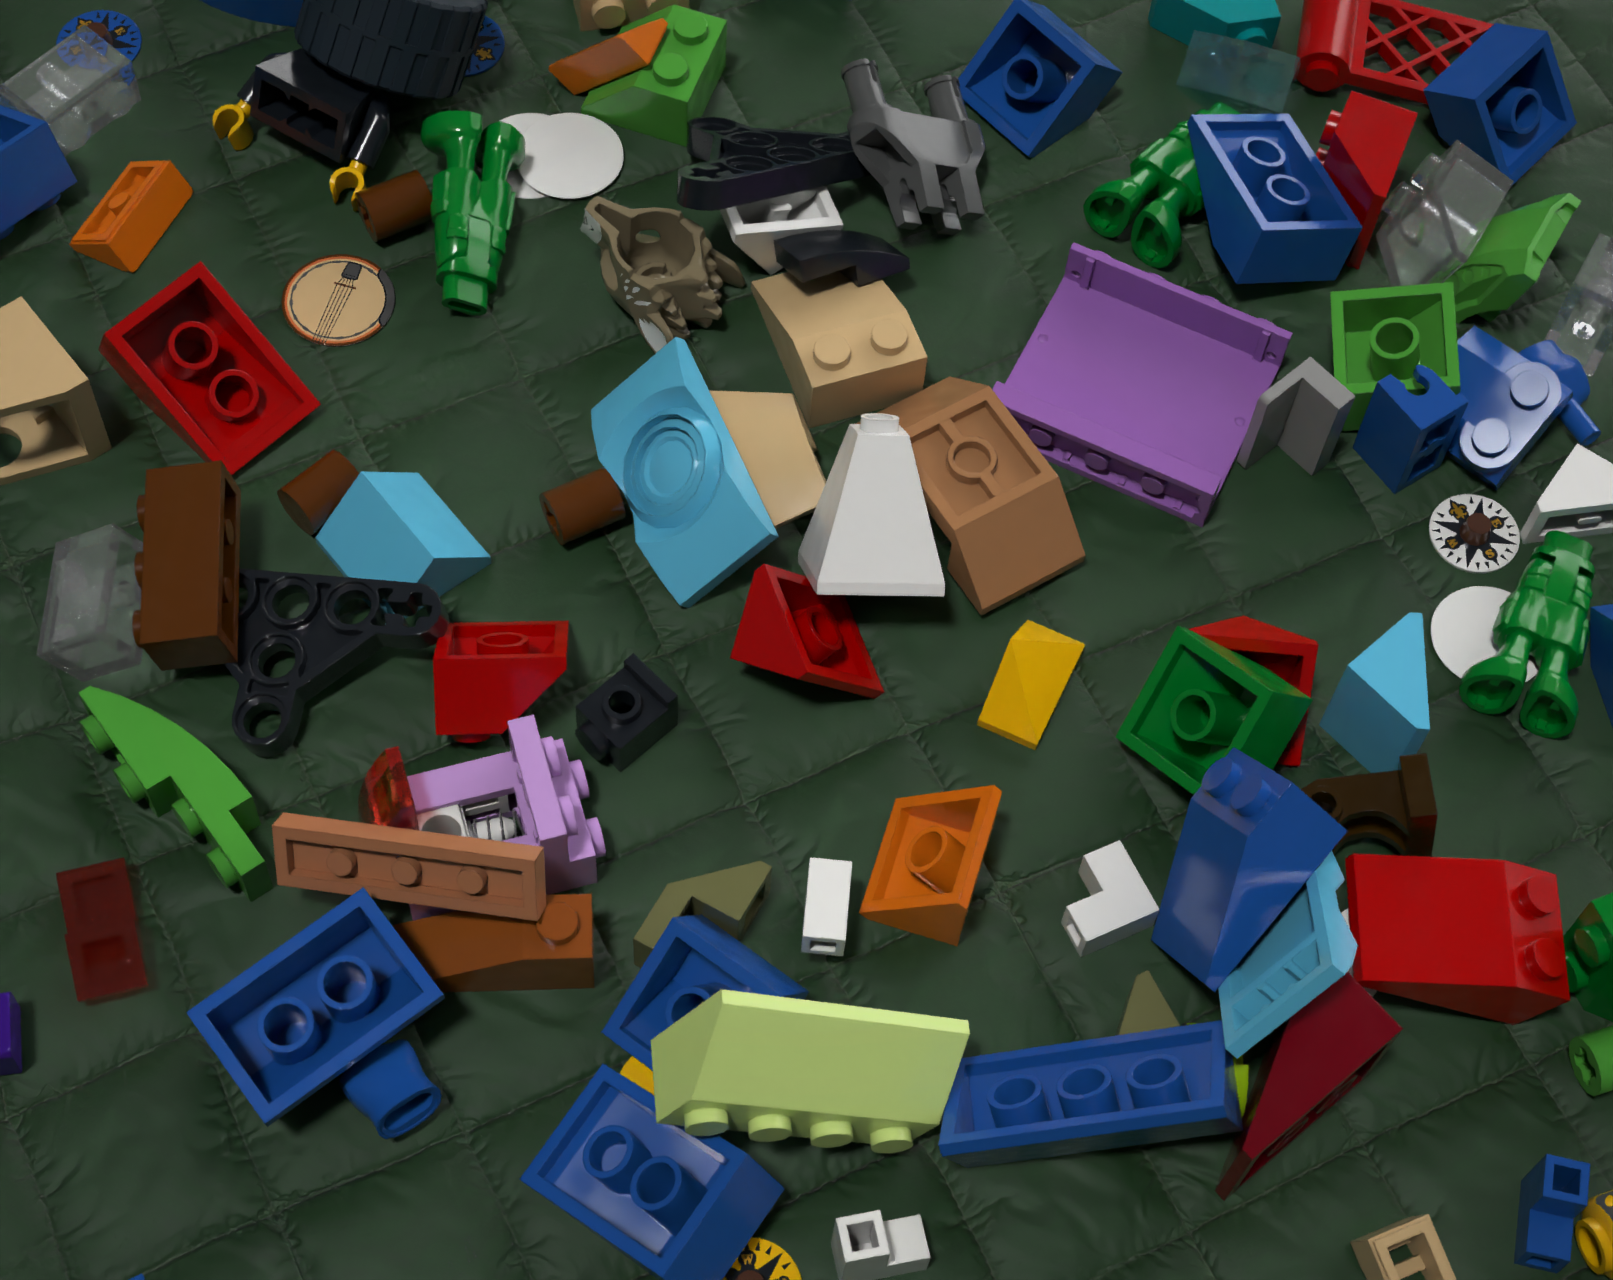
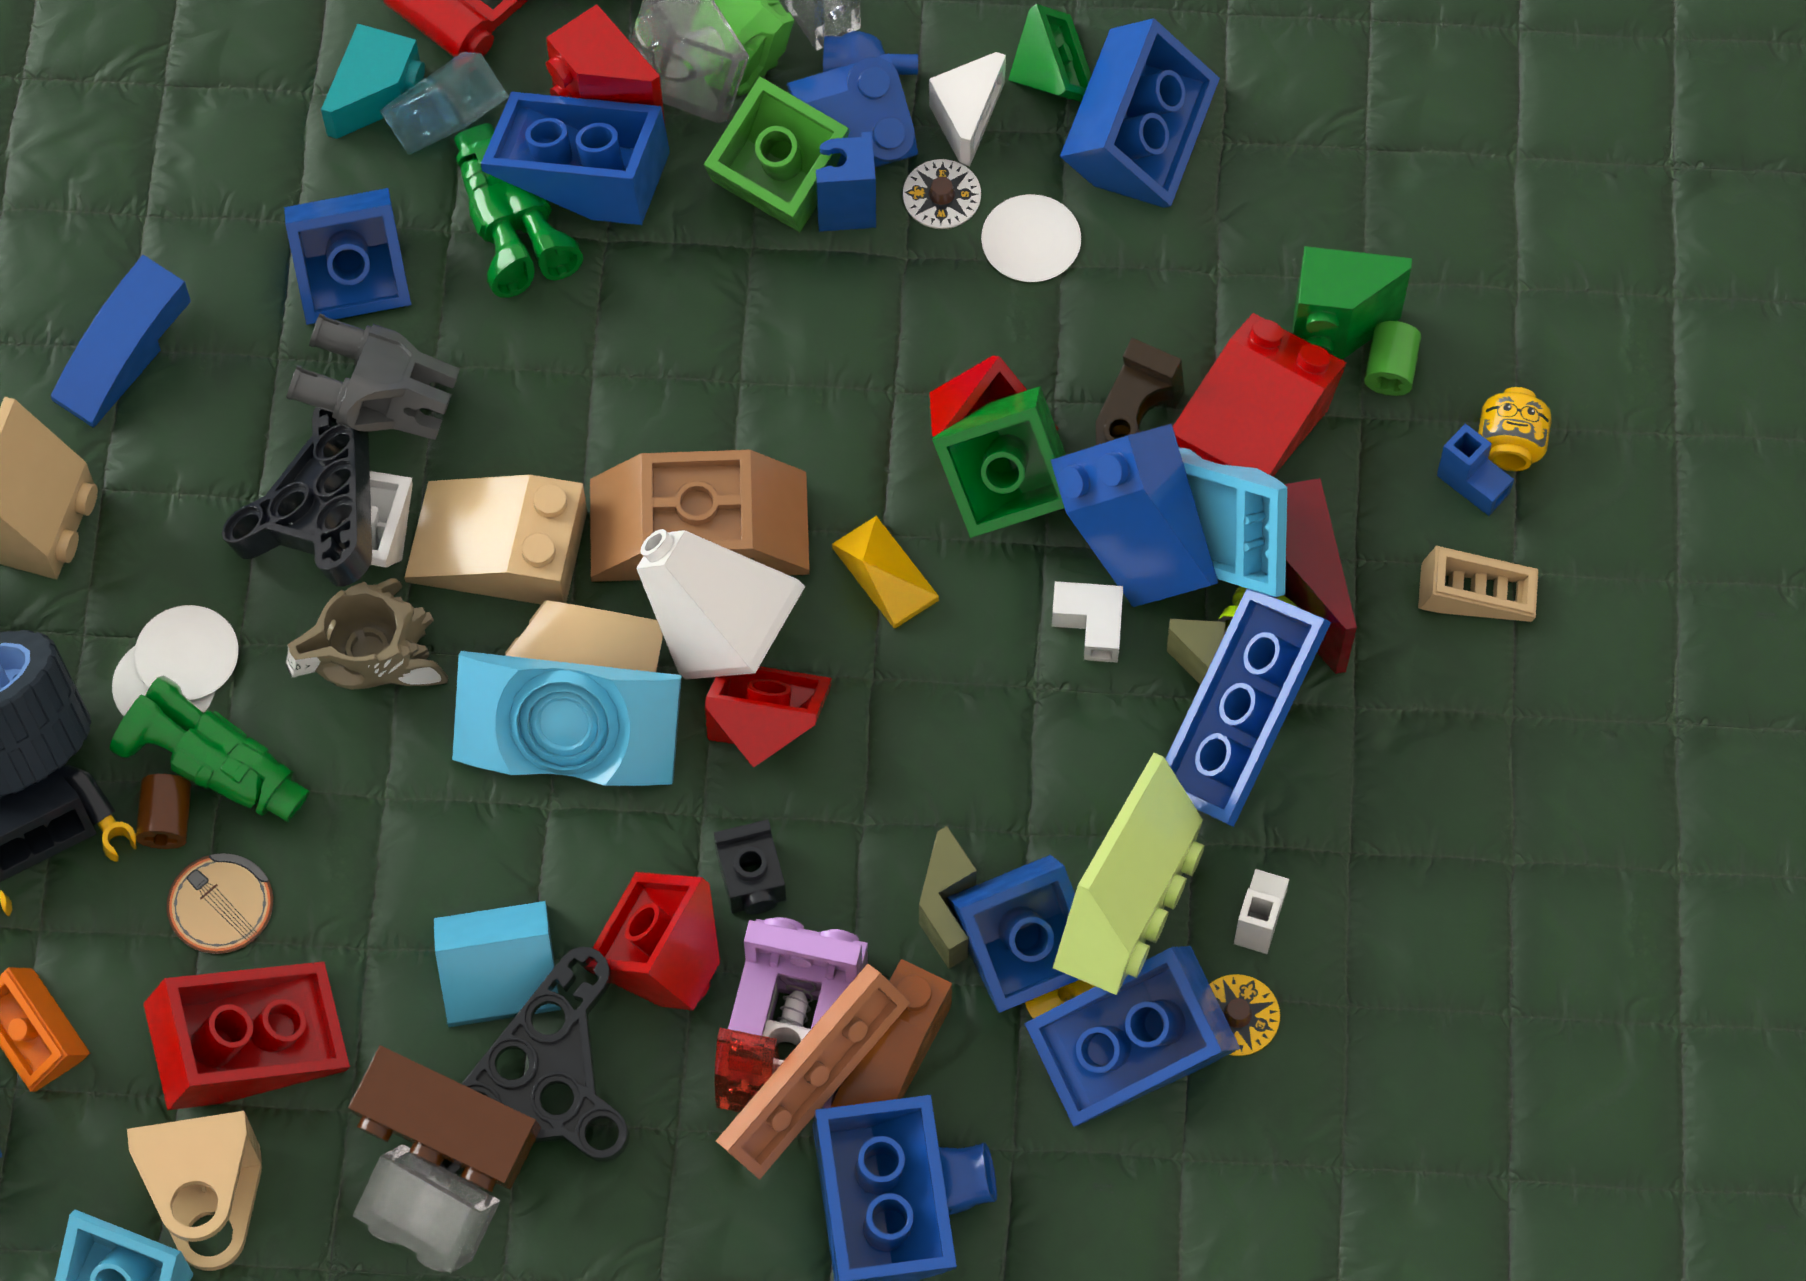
camera: 55 degrees left, 5 degrees up
bright green slope [78,686,273,903] -> none
reddish brown piece [277,450,359,535] -> none
reddish brown piece [539,467,625,545] -> none
orange slope [548,18,668,95] -> none
bright green slope [581,4,727,147] -> none
black slope [773,230,910,286] -> none
white piece [801,857,852,956] -> none
orange slope [859,785,1002,946] -> none
medium lavender panel [992,242,1293,527] -> none
light grey panel [1237,356,1356,476] -> none
medium azure slope [1319,612,1430,773] -> none
green piece [1459,530,1596,738] -> none

